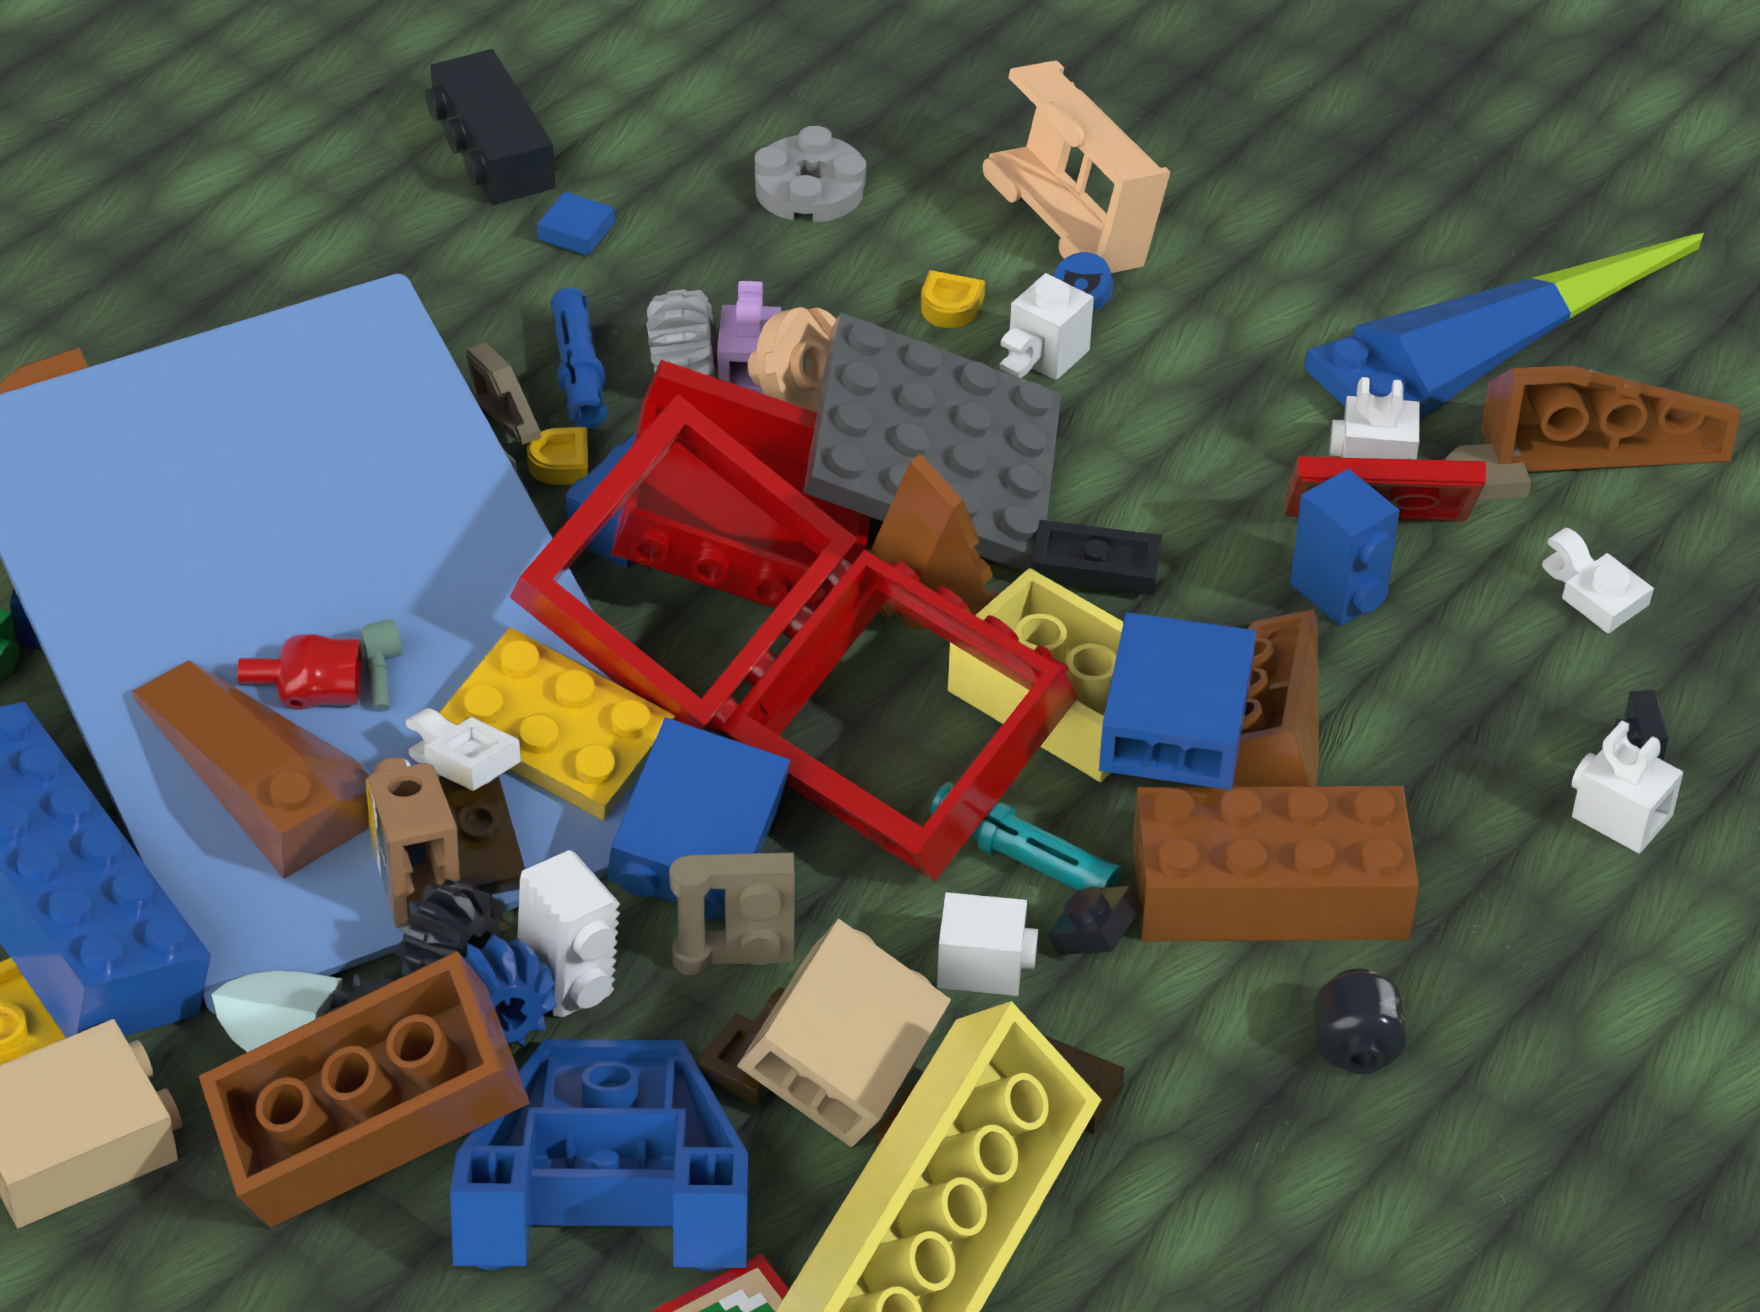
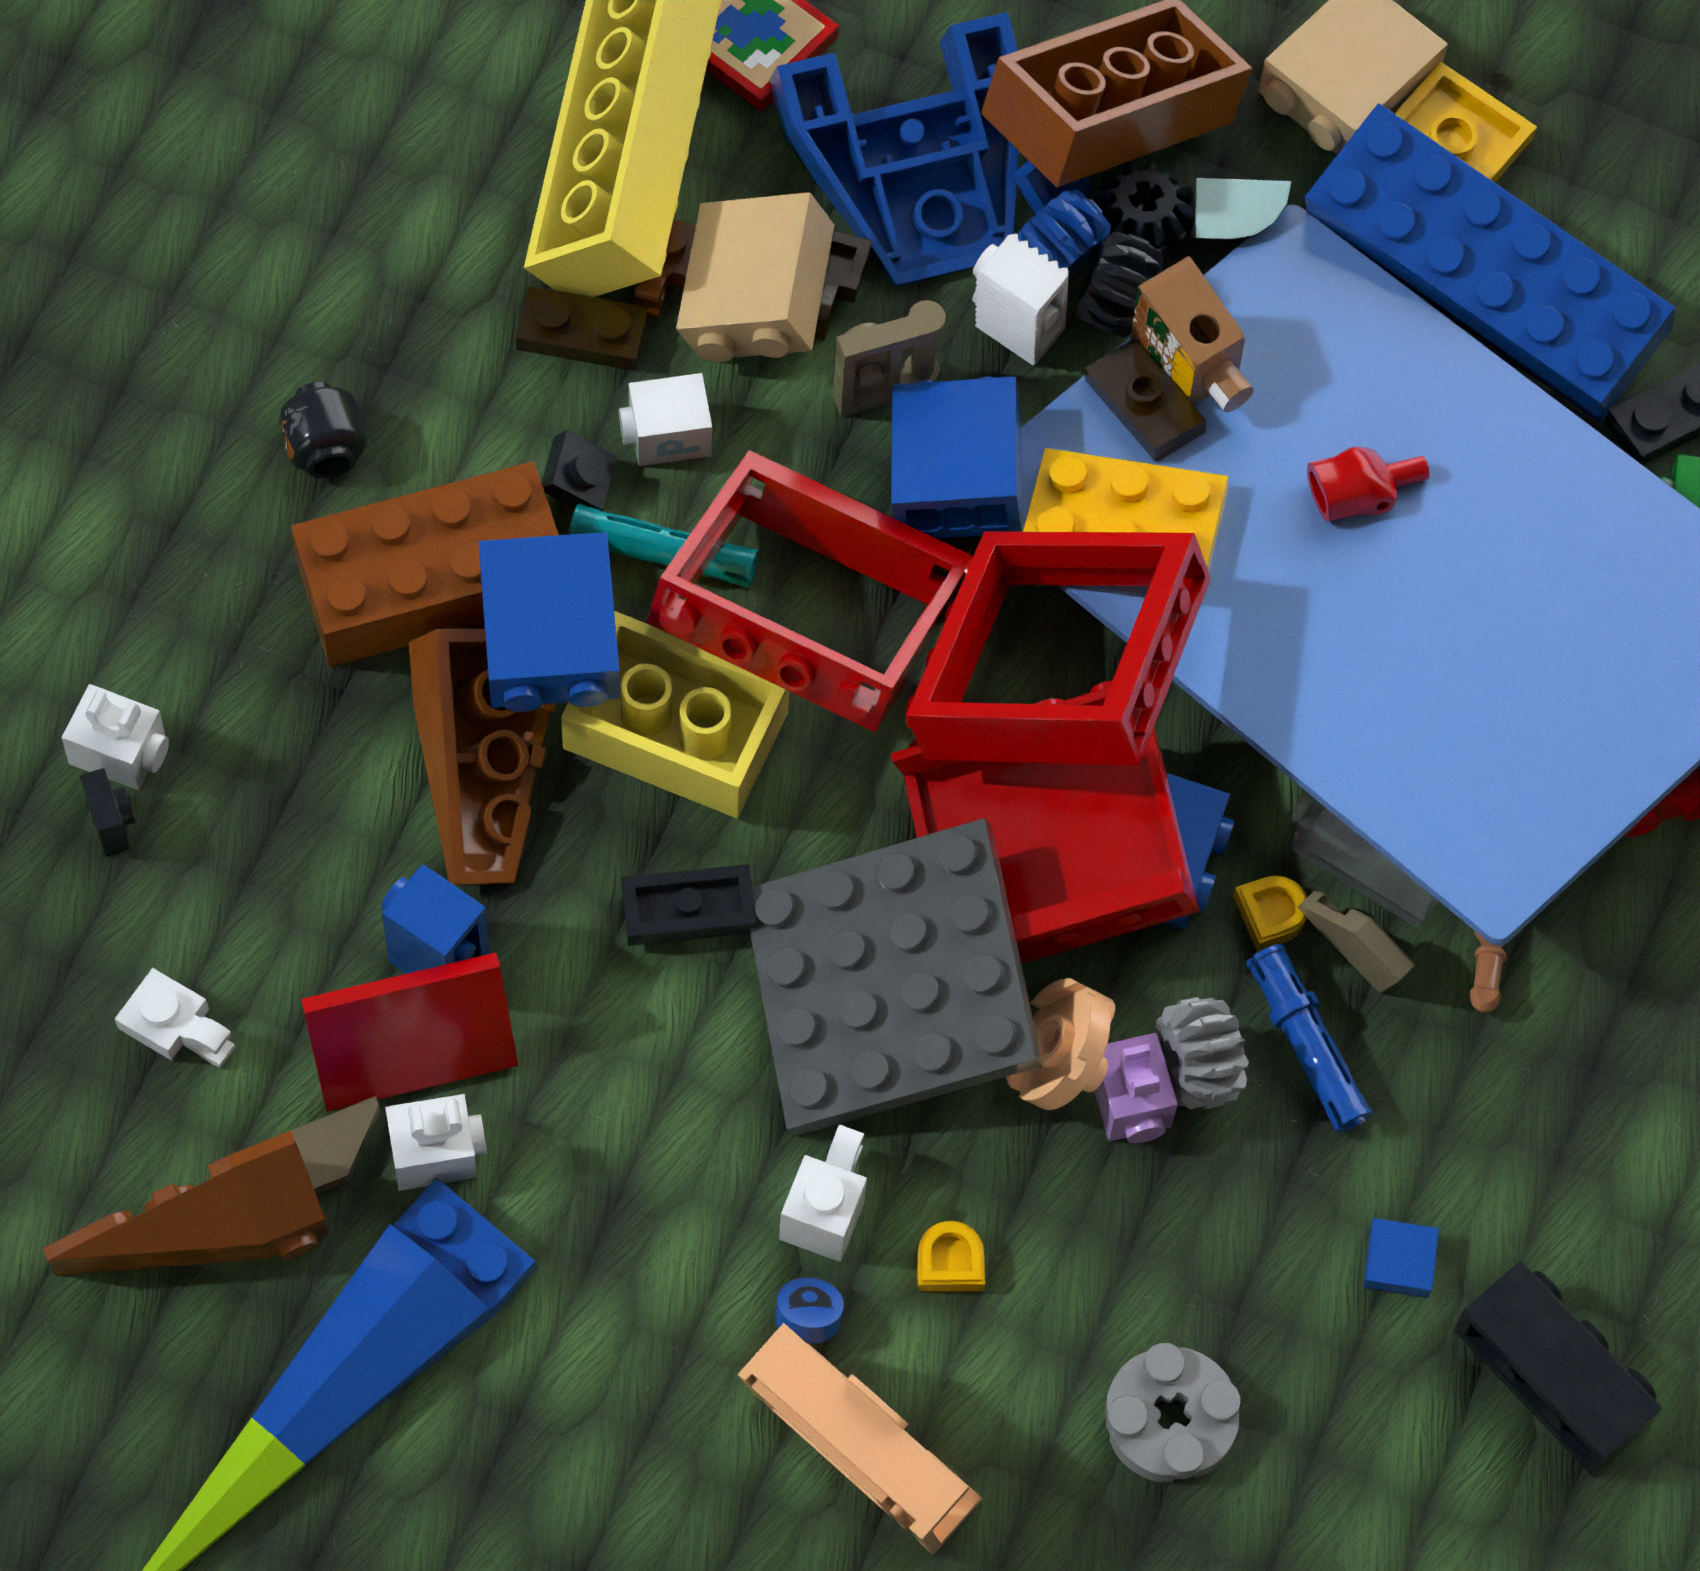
camera: 160 degrees right, 20 degrees up
dark orange wedge [133,660,369,879] -> none
sand green hand [361,619,402,712] -> none
white plate [406,708,521,791] -> none
dark orange wedge [870,453,999,630] -> none

